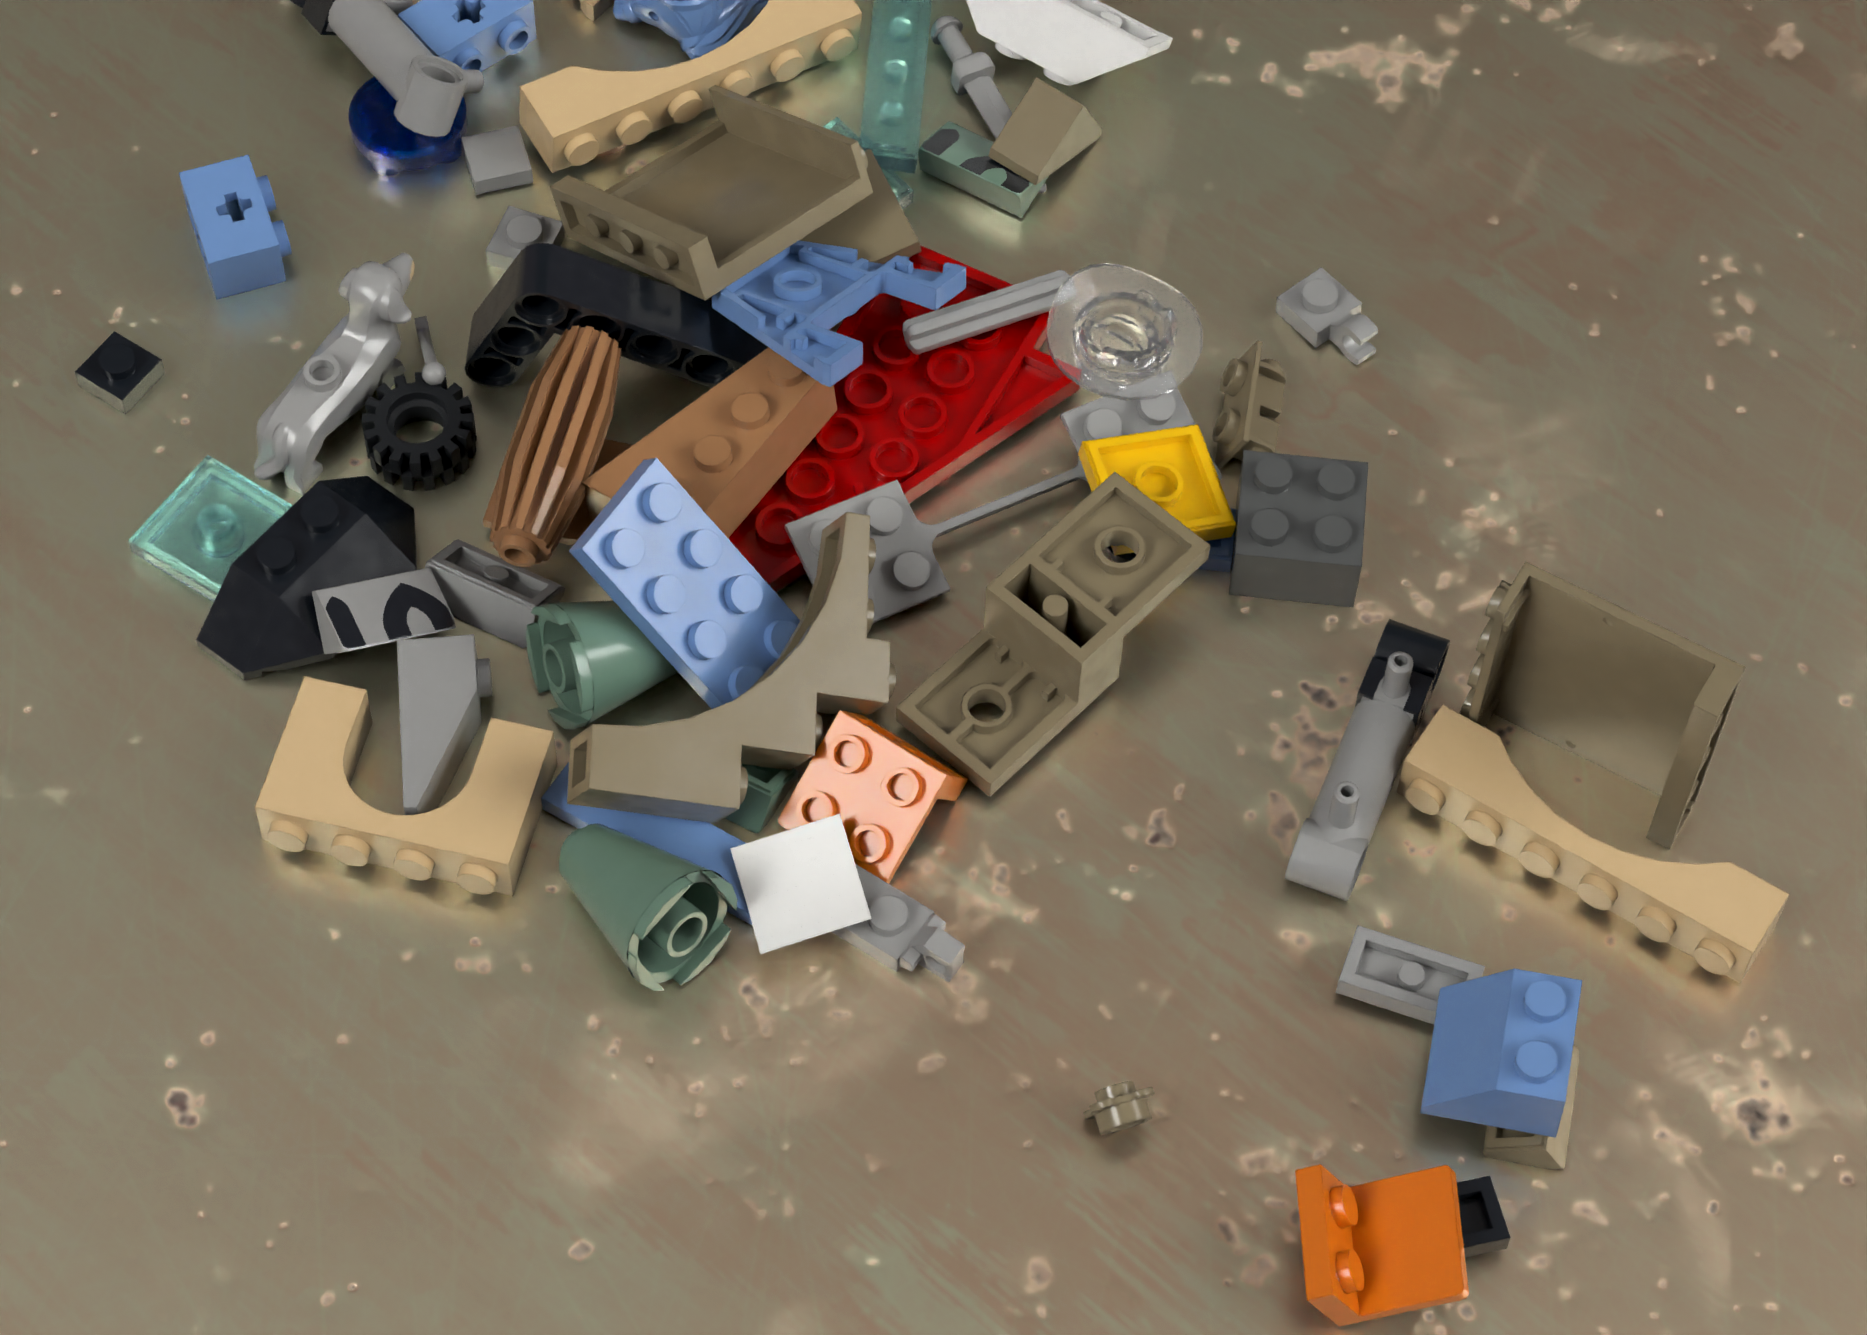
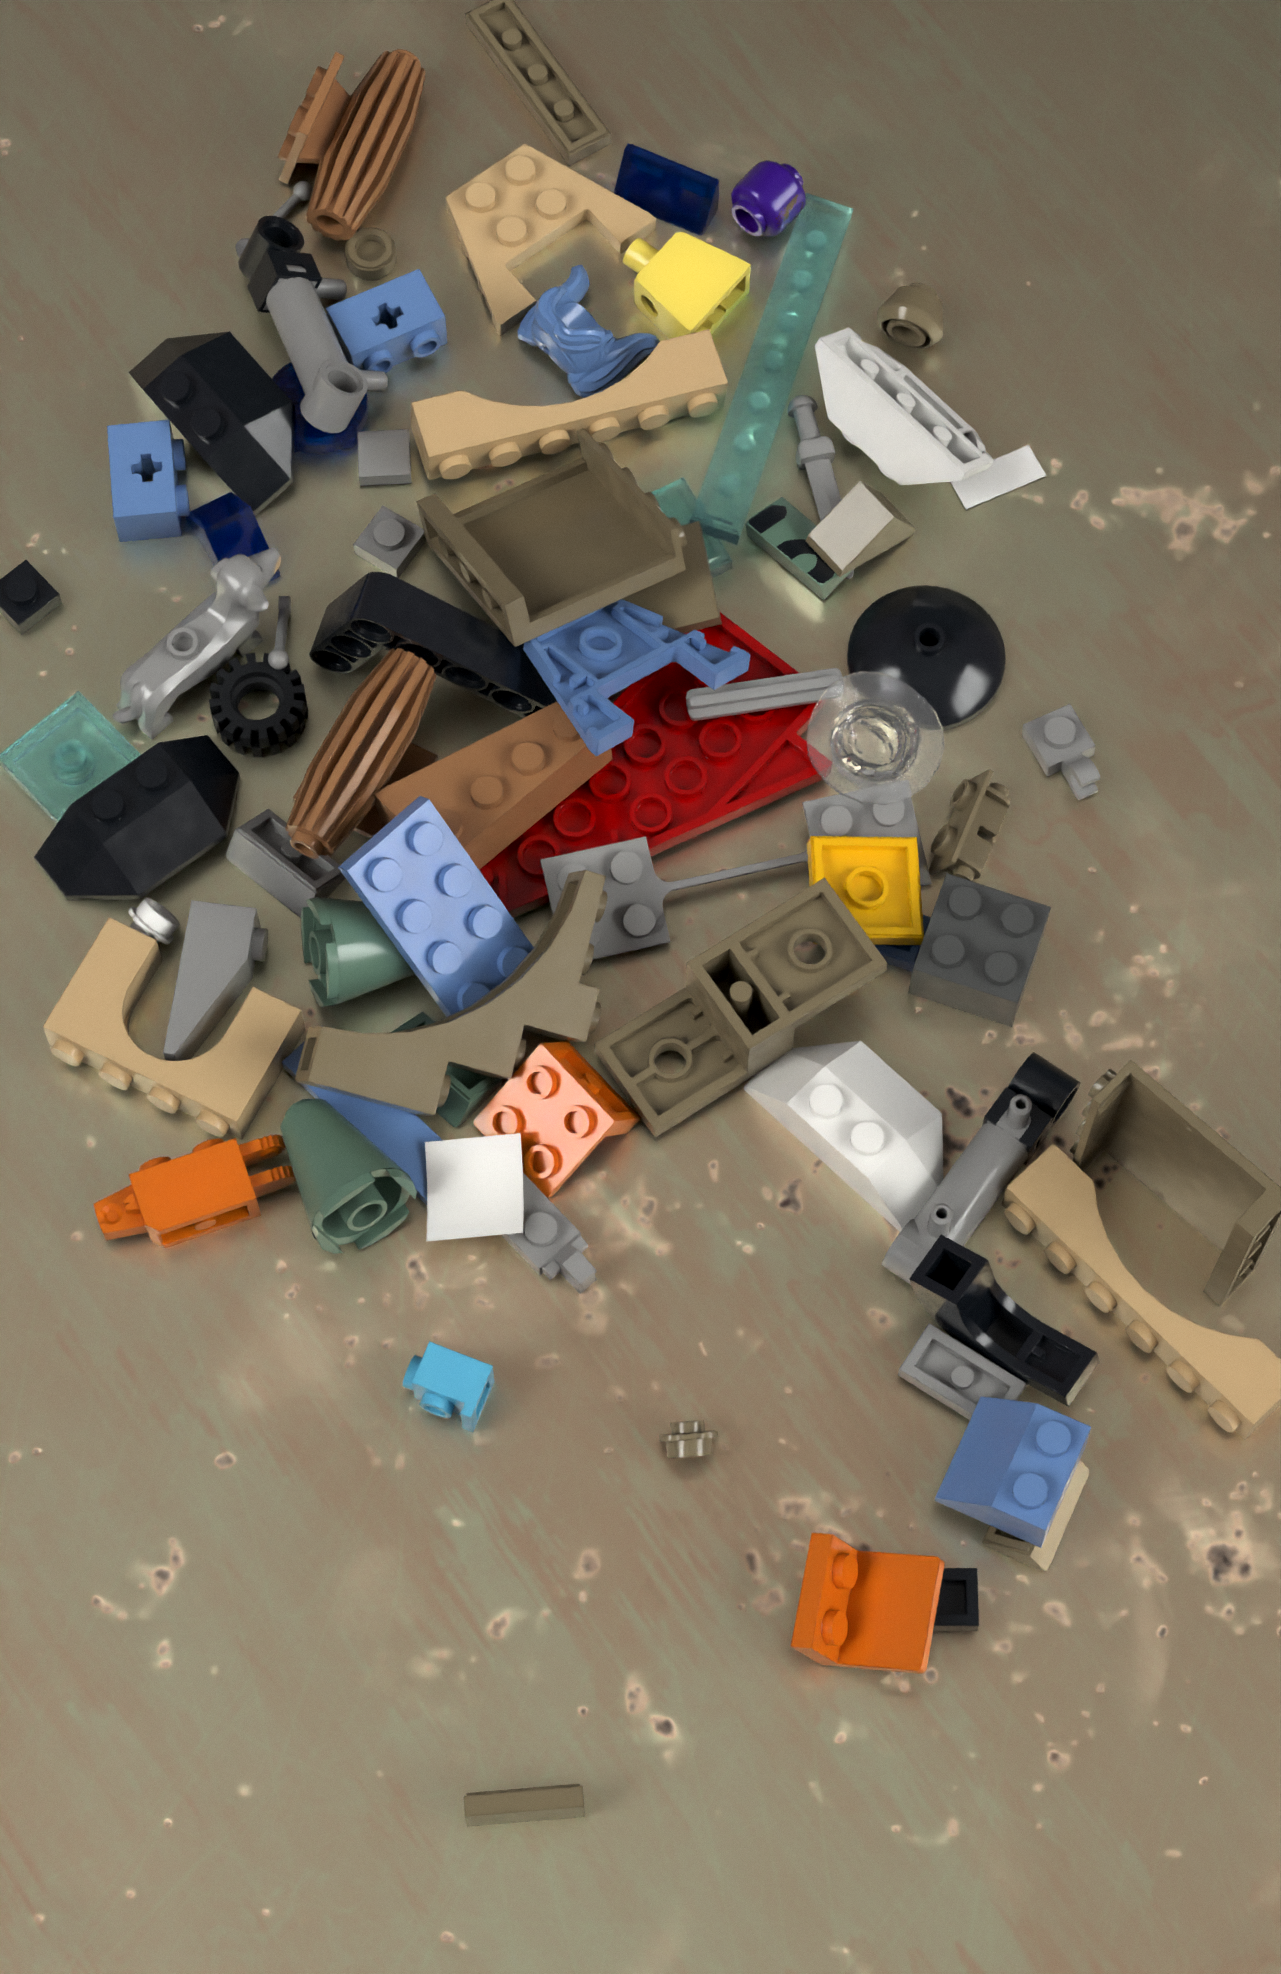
camera: 15 degrees right, 10 degrees up
light grey slope [312,567,456,654] -> none
none -> orange hinge [94,1134,296,1248]
none -> white plate [128,897,180,944]
none -> black wedge [129,331,295,516]
none -> clear blue slope [185,492,280,582]
none -> medium azure brick [402,1341,495,1432]
none -> white wedge [744,1041,943,1232]
none -> black dish [847,585,1006,732]
none -> black arch [909,1235,1100,1407]
none -> white sticker [950,445,1046,510]

